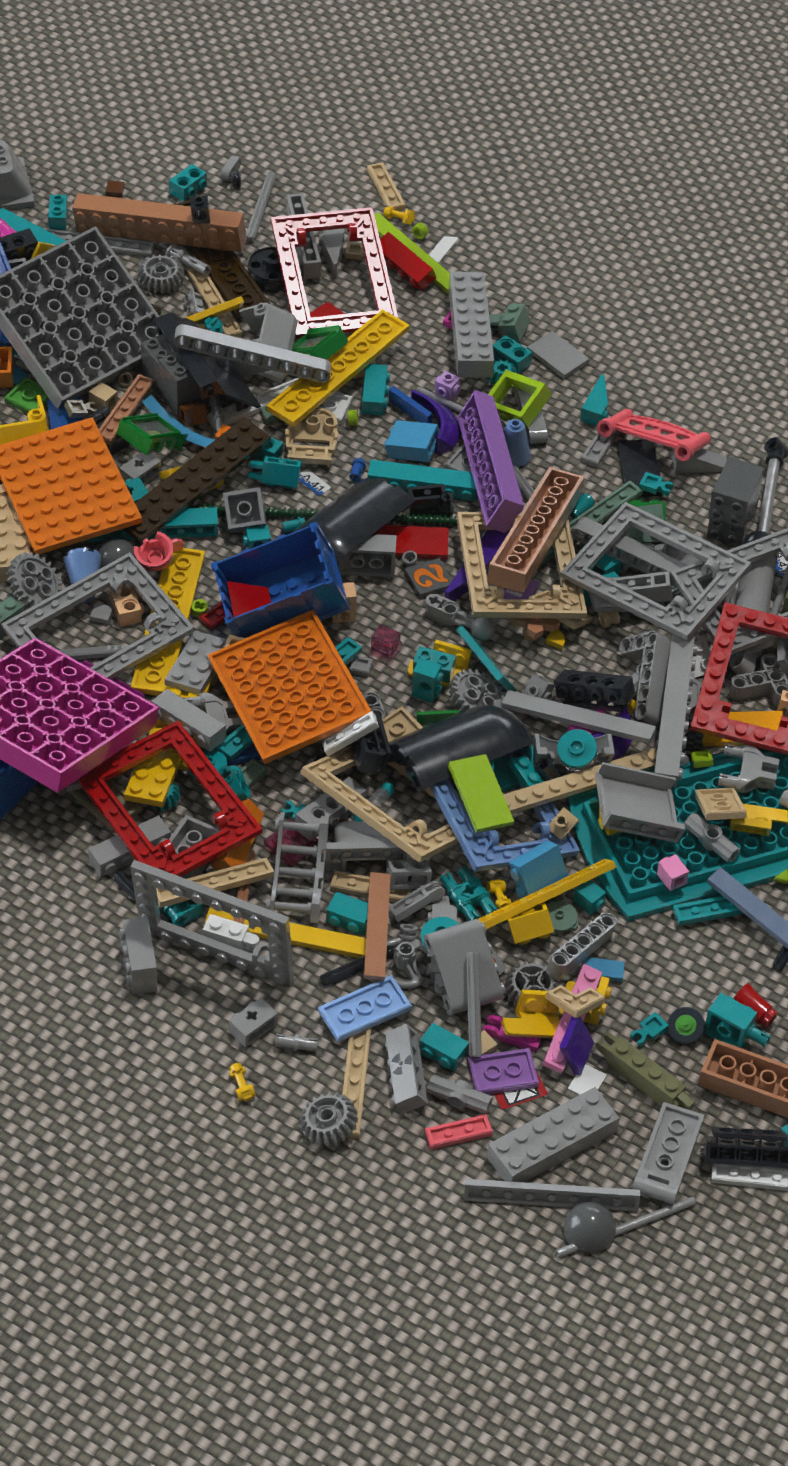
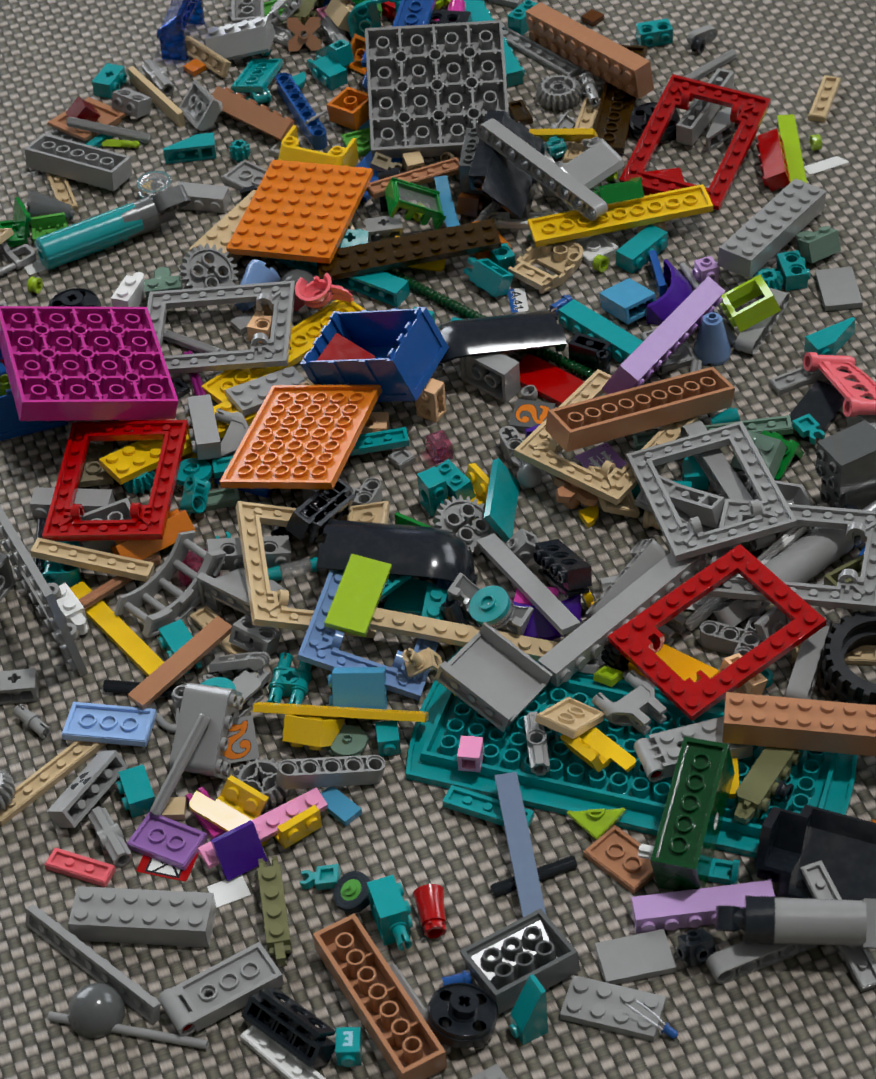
camera: 45 degrees right, 5 degrees down
black brick [190,195,211,224] -> none
light grey brick [223,487,267,533] -> none
white tile [322,711,379,756] -> none
yellow bar [383,206,416,225] -> none
yellow bar [487,879,512,909] -> none
tan tile [546,985,606,1018] -> none

